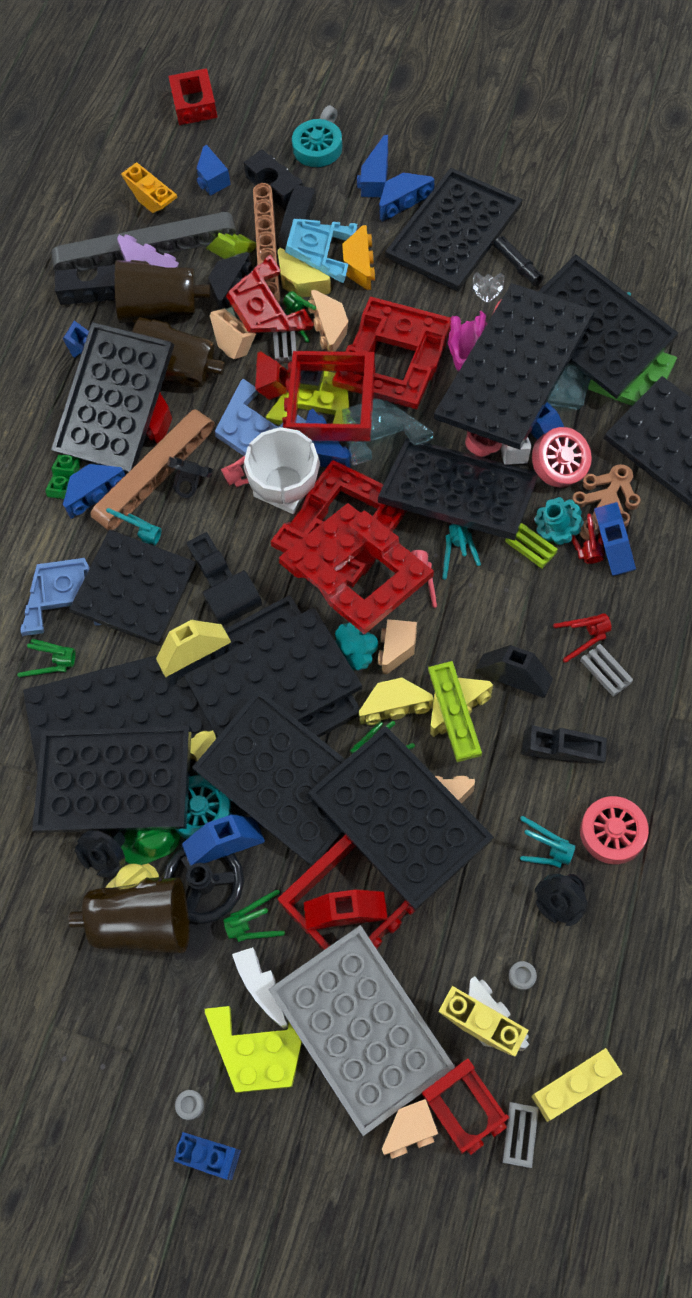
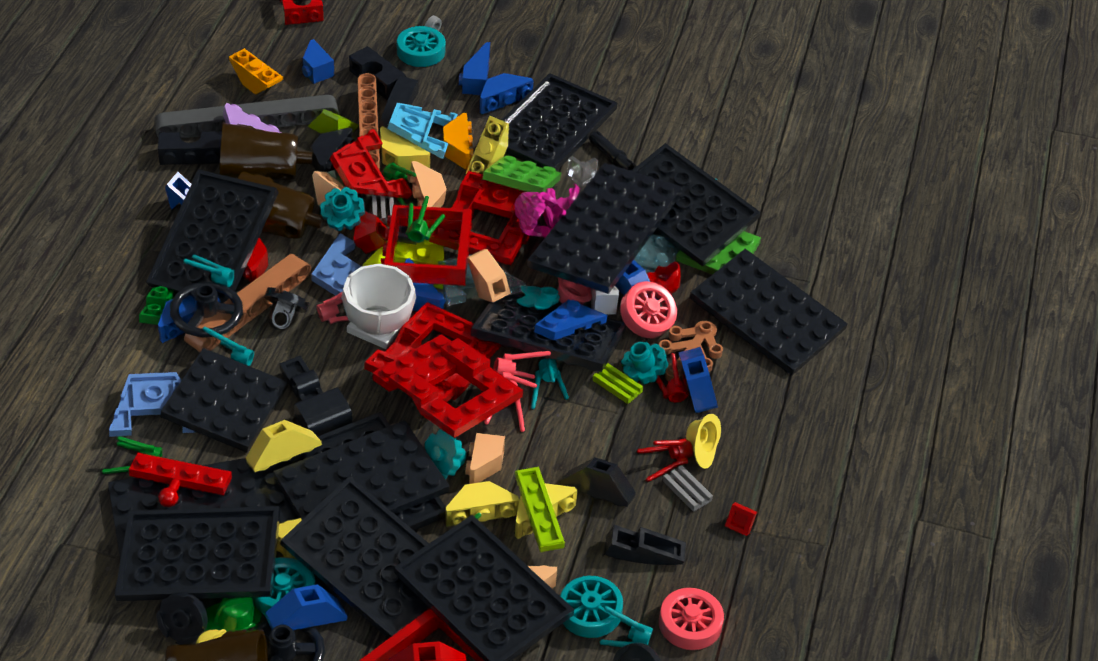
camera: 10 degrees left, 20 degrees down
none -> red plate [129,453,232,507]
none -> black piece [170,282,243,338]
none -> teal plant [183,255,234,287]
none -> teal plant [320,187,365,231]
none -> green plant [405,196,445,243]
none -> light yellow slope [466,116,509,174]
none -> light nougat slope [467,249,511,303]
none -> bright green plate [482,156,561,193]
none -> coral plant [494,351,551,388]
none -> dark pink hair [514,192,566,238]
none -> teal plate [517,286,560,310]
none -> blue wing [534,299,607,340]
none -> teal wheel [560,576,623,638]
none -> red hair [647,262,681,294]
none -> light yellow piece [686,414,721,469]
none -> red tile [725,502,757,536]

